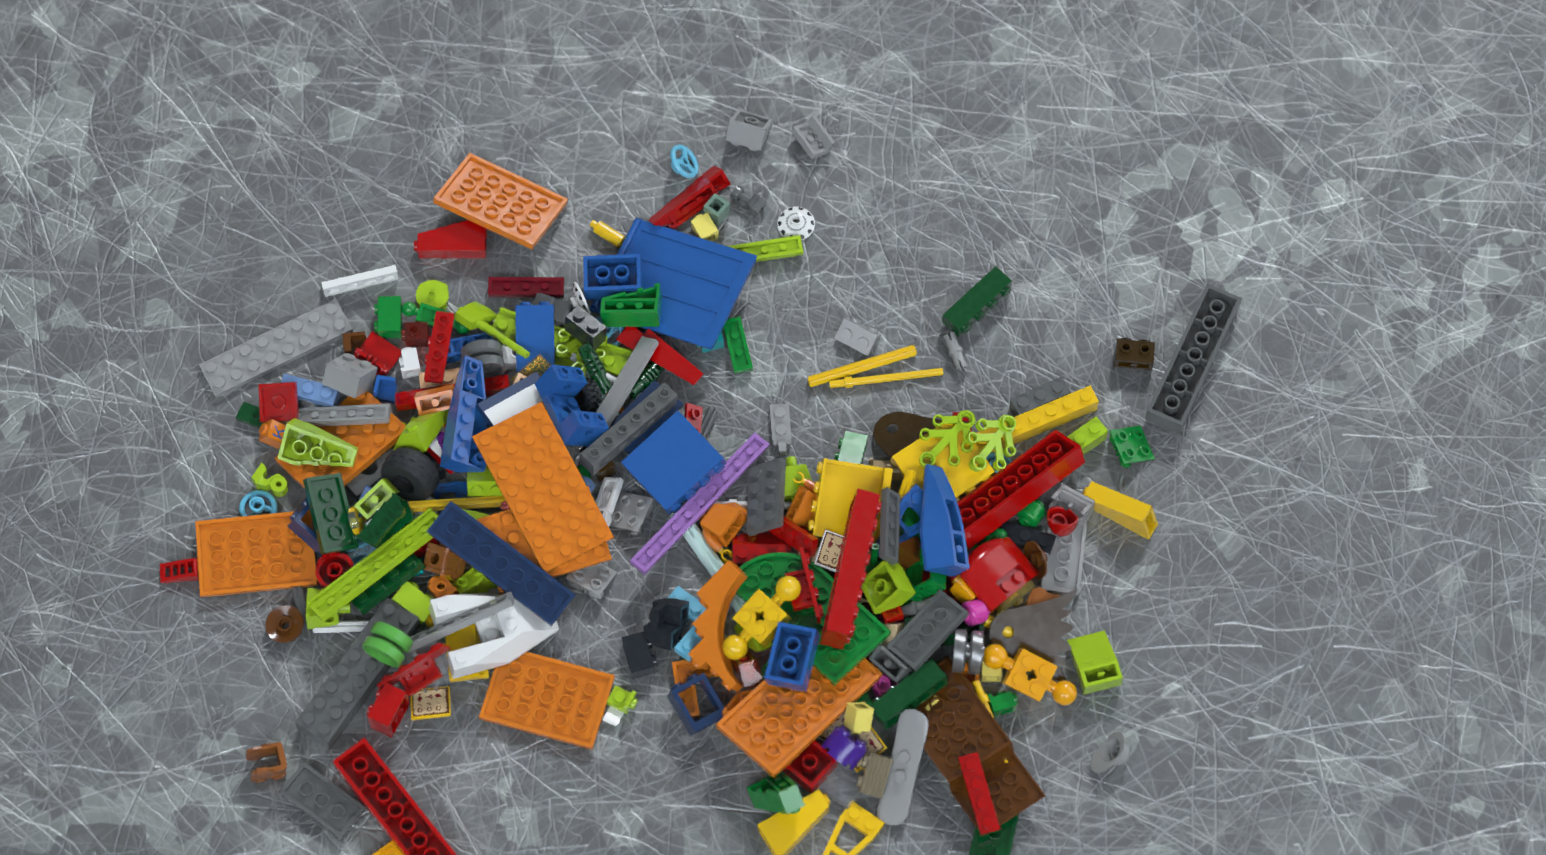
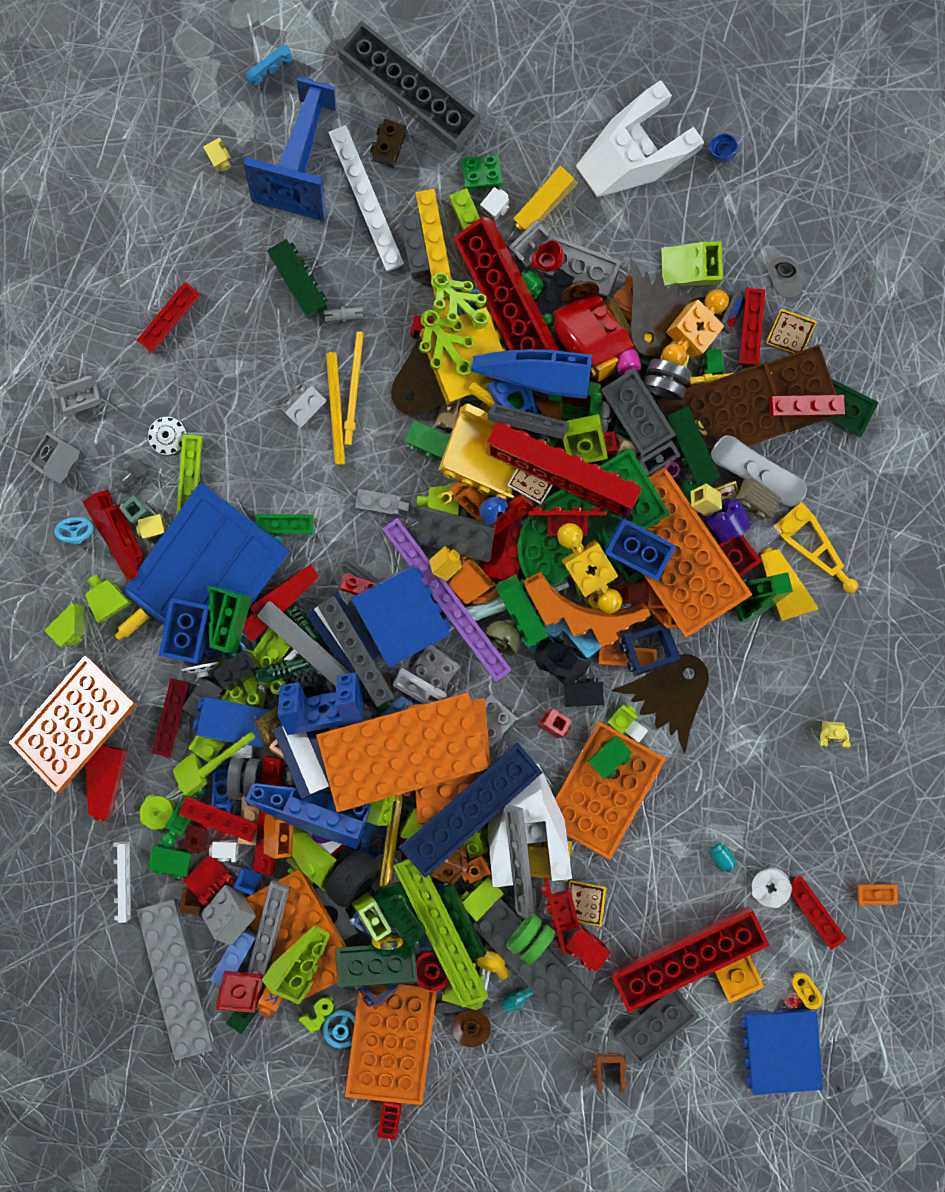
camera: 80 degrees left, 20 degrees up
none -> lime slope [44,603,85,647]
none -> lime torso [85,574,132,623]
none -> red plate [137,282,201,354]
none -> light yellow brick [203,138,231,173]
none -> blue piece [244,77,337,221]
none -> dark azure plate [245,45,292,86]
none -> white plate [329,125,404,272]
none -> yellow brick [429,546,462,581]
none -> yellow arm [475,949,509,980]
none -> blue hair [479,496,508,525]
none -> white brick [480,187,510,222]
none -> olive cylinder [484,620,522,656]
none -> green wedge [495,574,548,647]
none -> teal piece [500,988,534,1013]
none -> red brick [538,708,572,739]
none -> white wedge [576,80,704,198]
none -> green brick [587,735,632,779]
none -> dark brown piece [611,654,709,753]
none -> blue hair [709,133,738,163]
none -> teal brick [709,842,737,873]
none -> slope [720,290,744,334]
none -> red plate [738,288,766,366]
none -> piece [766,308,817,353]

